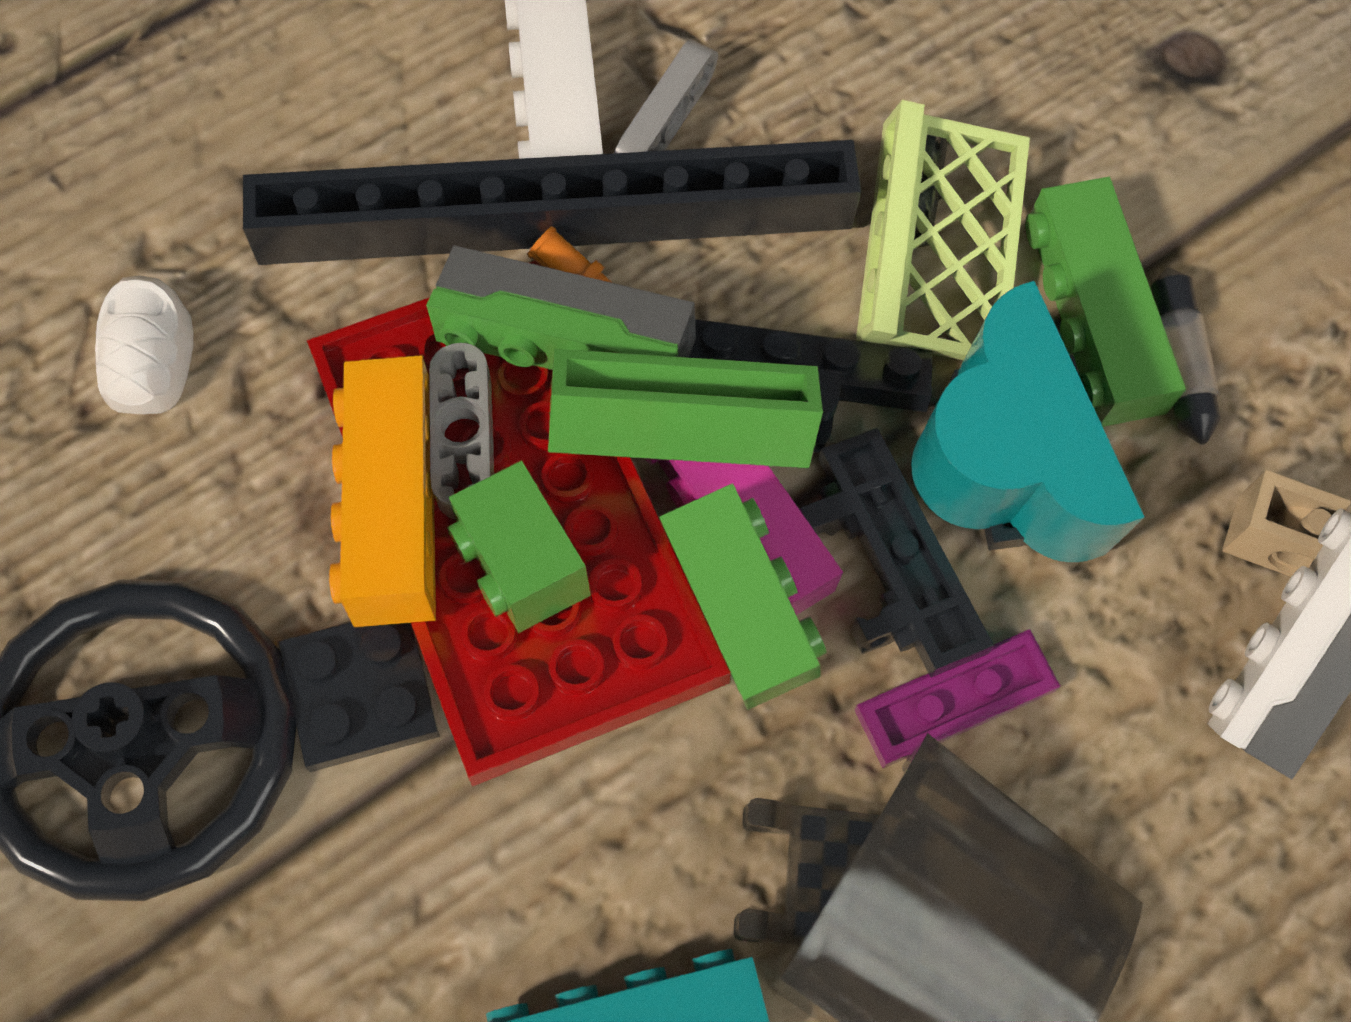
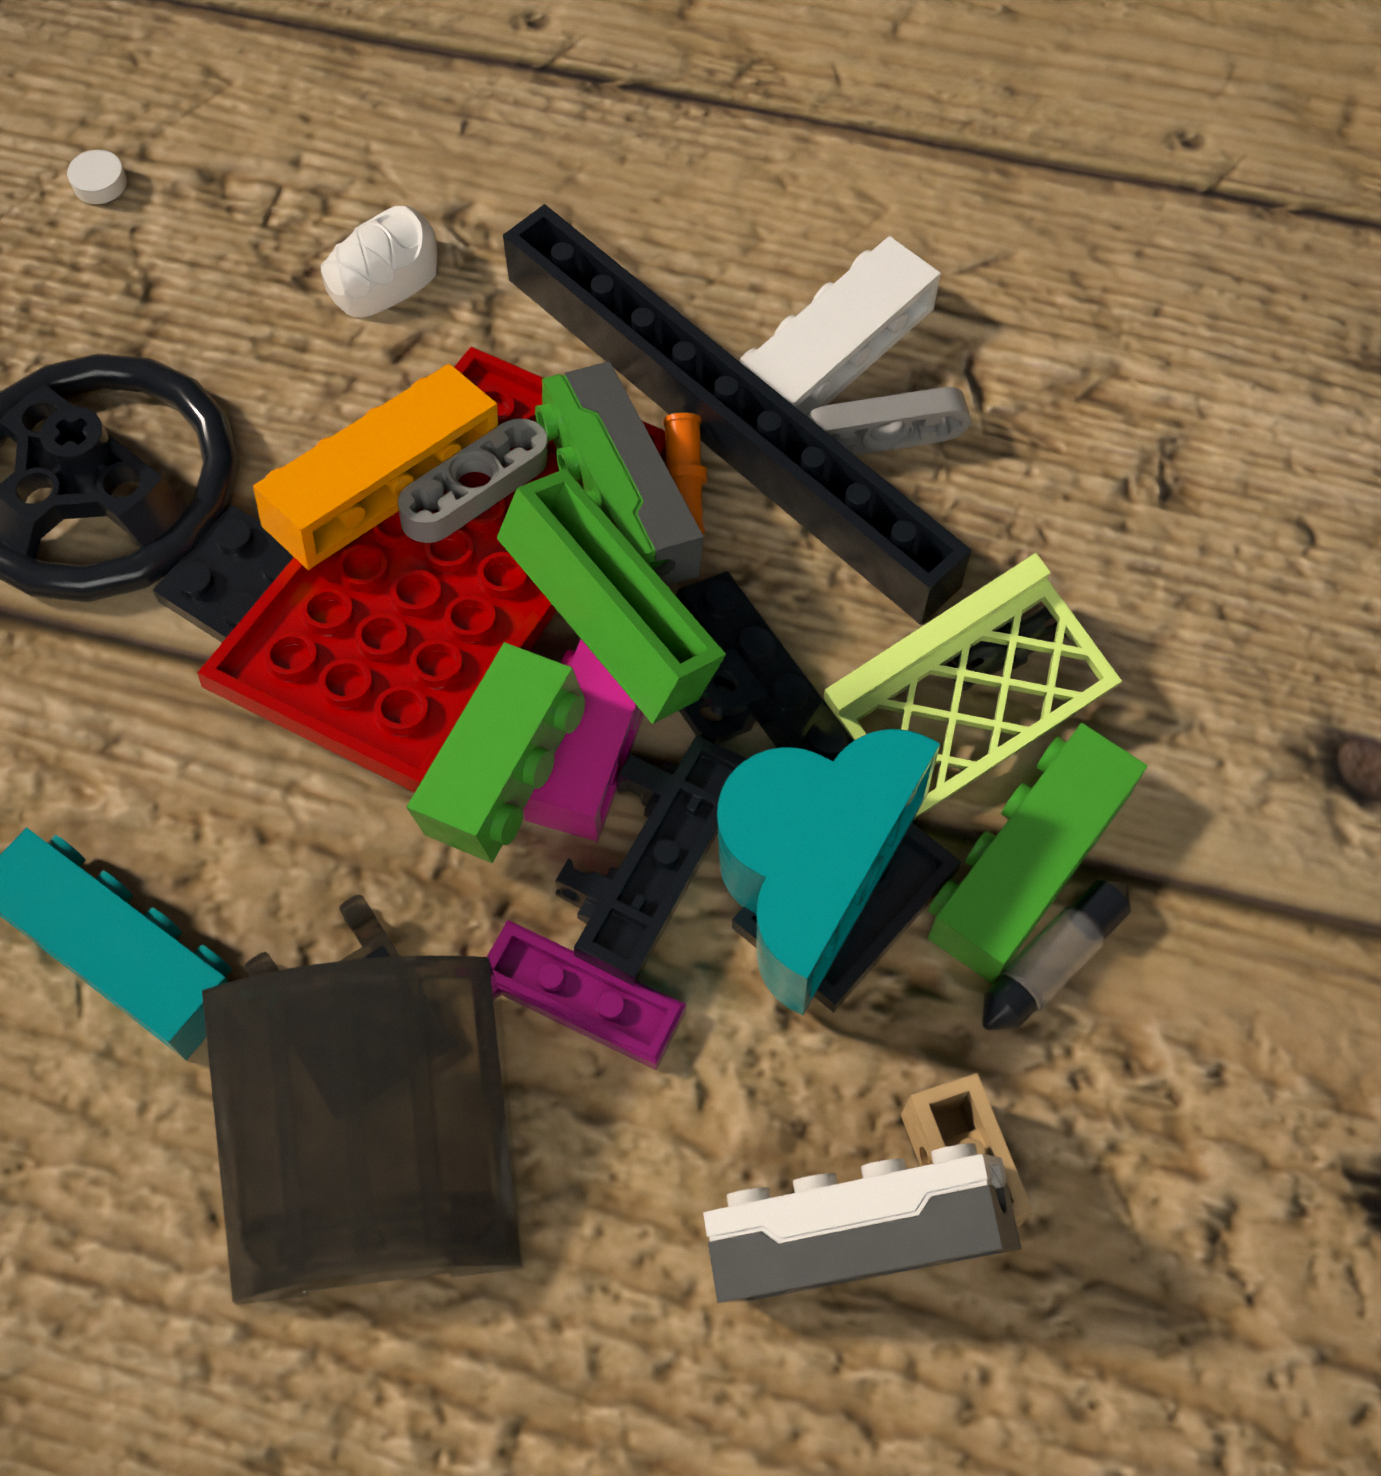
camera: 55 degrees right, 5 degrees down
bright green brick [447,461,591,633] -> none

